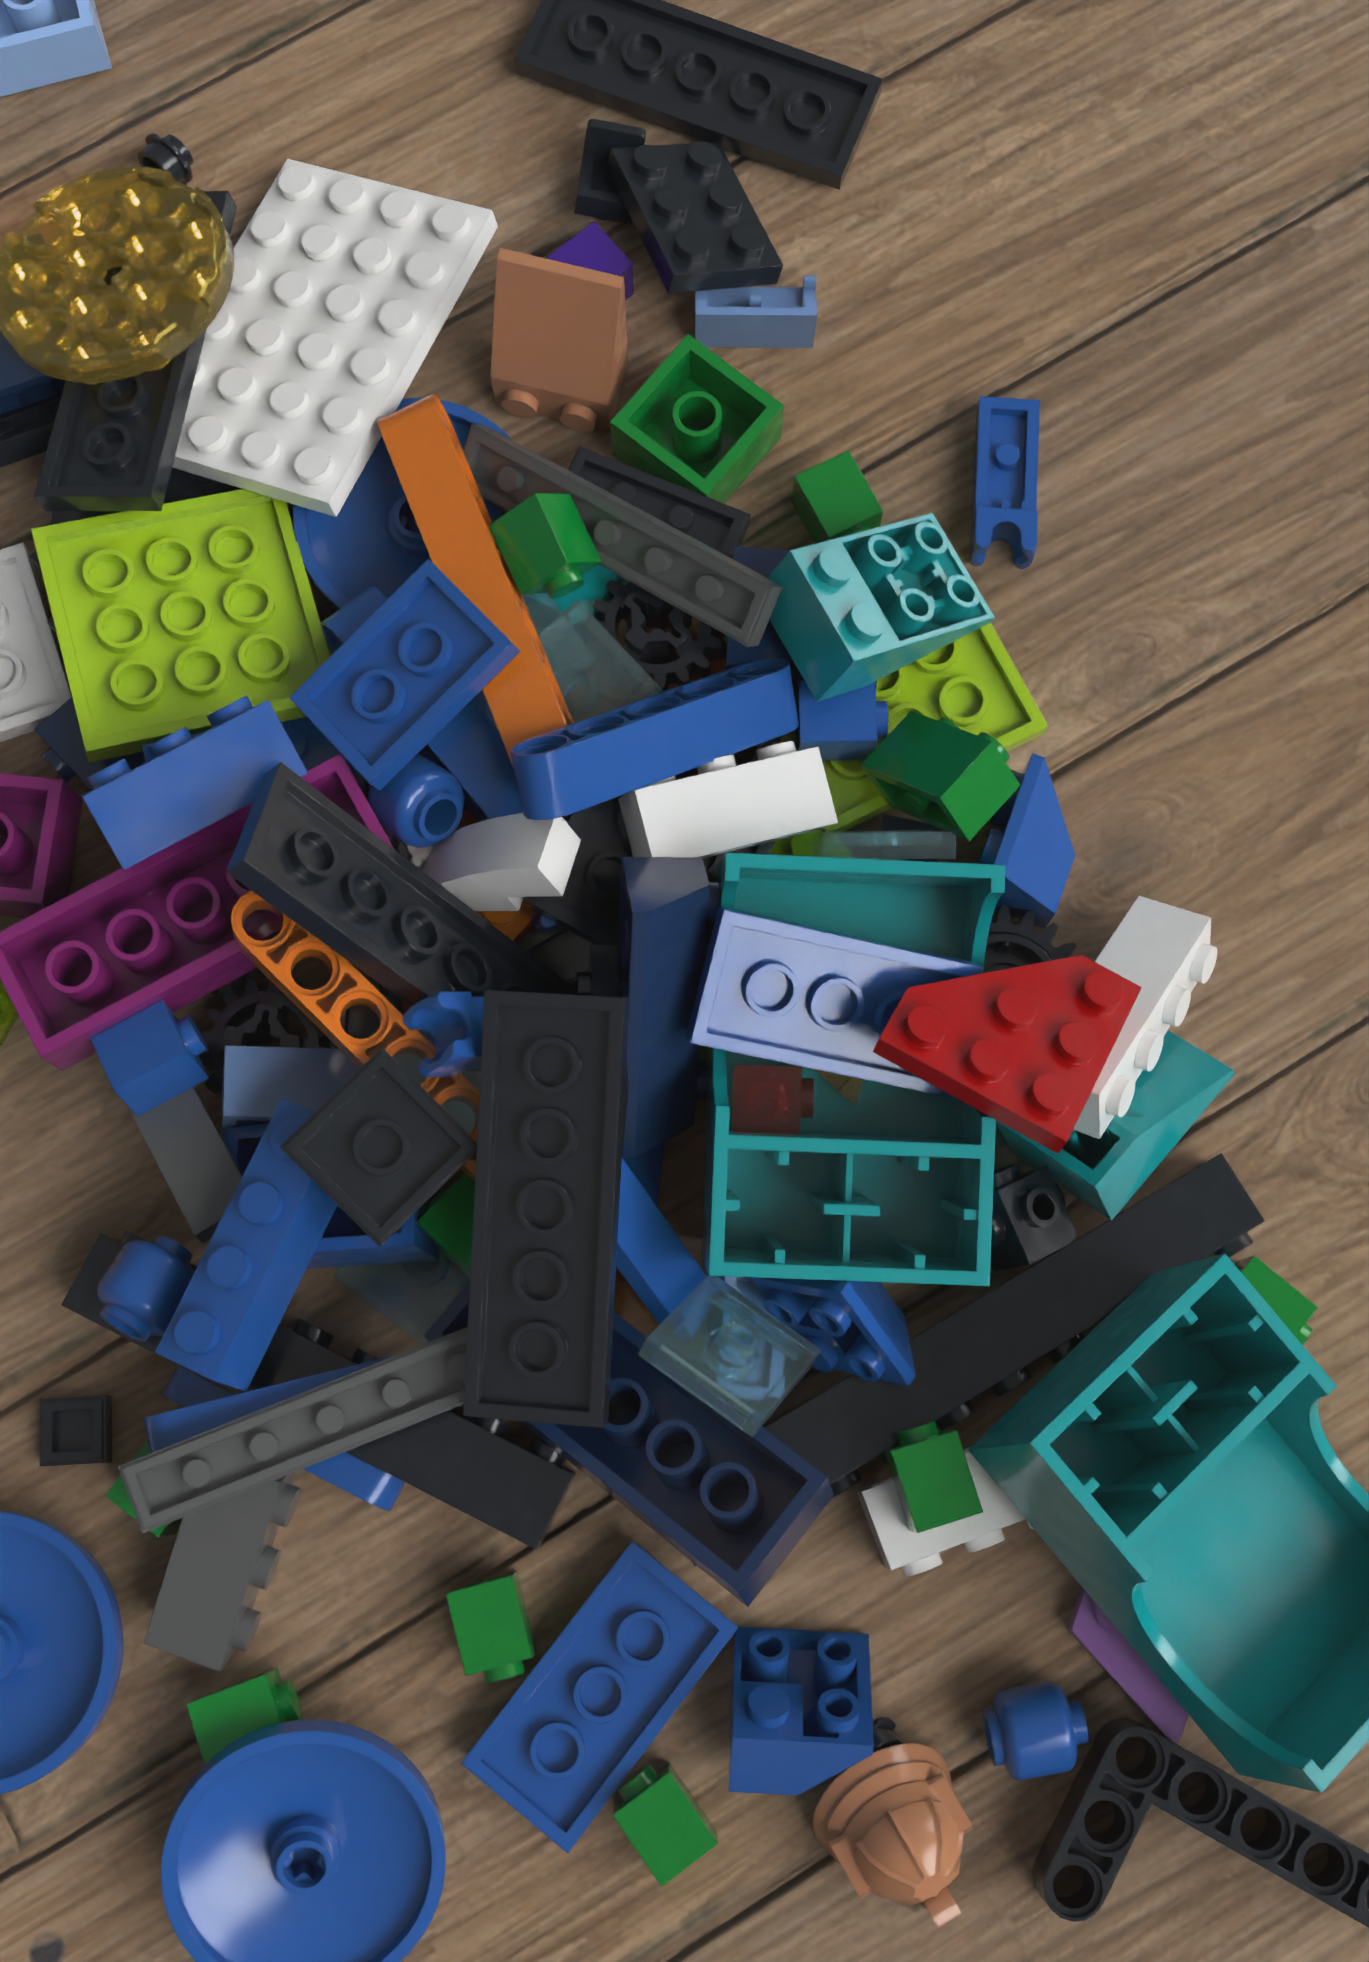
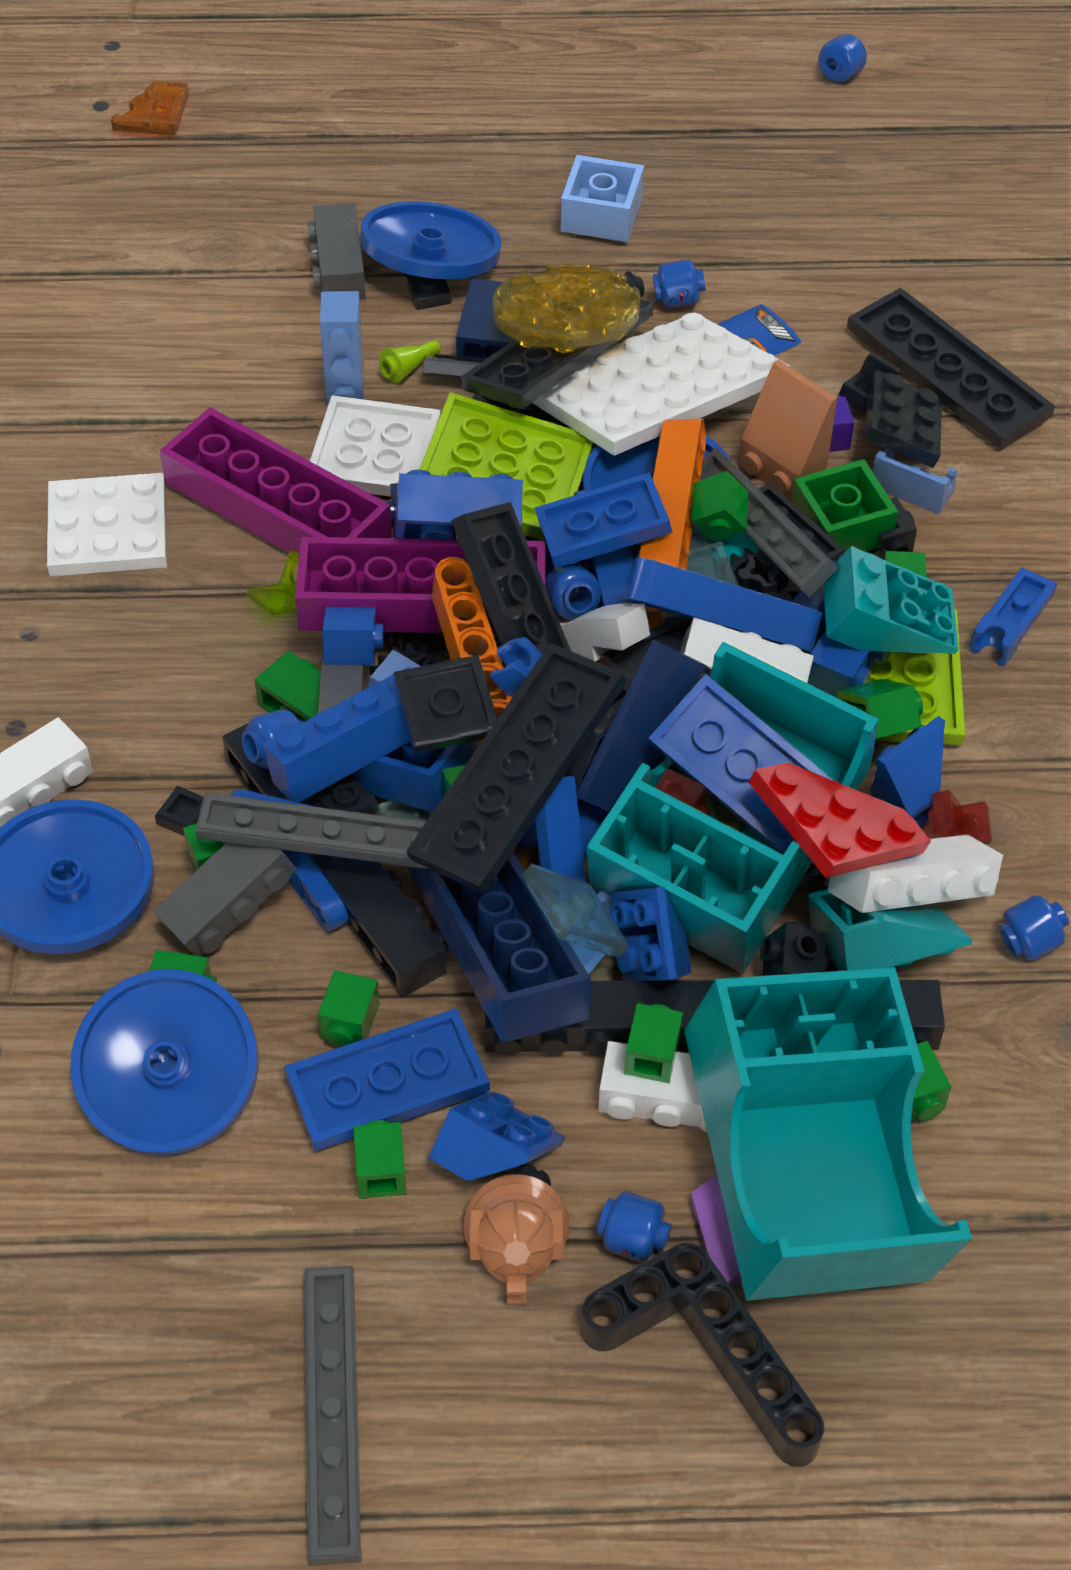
camera: 30 degrees right, 25 degrees down
none -> green brick [254,650,321,722]
none -> black bracket [317,774,379,815]
none -> blue head [653,259,706,309]
none -> blue sticker [717,304,801,356]
none -> black bracket [875,497,917,560]
none -> clear red bracket [928,790,992,844]
none -> blue head [999,895,1069,960]

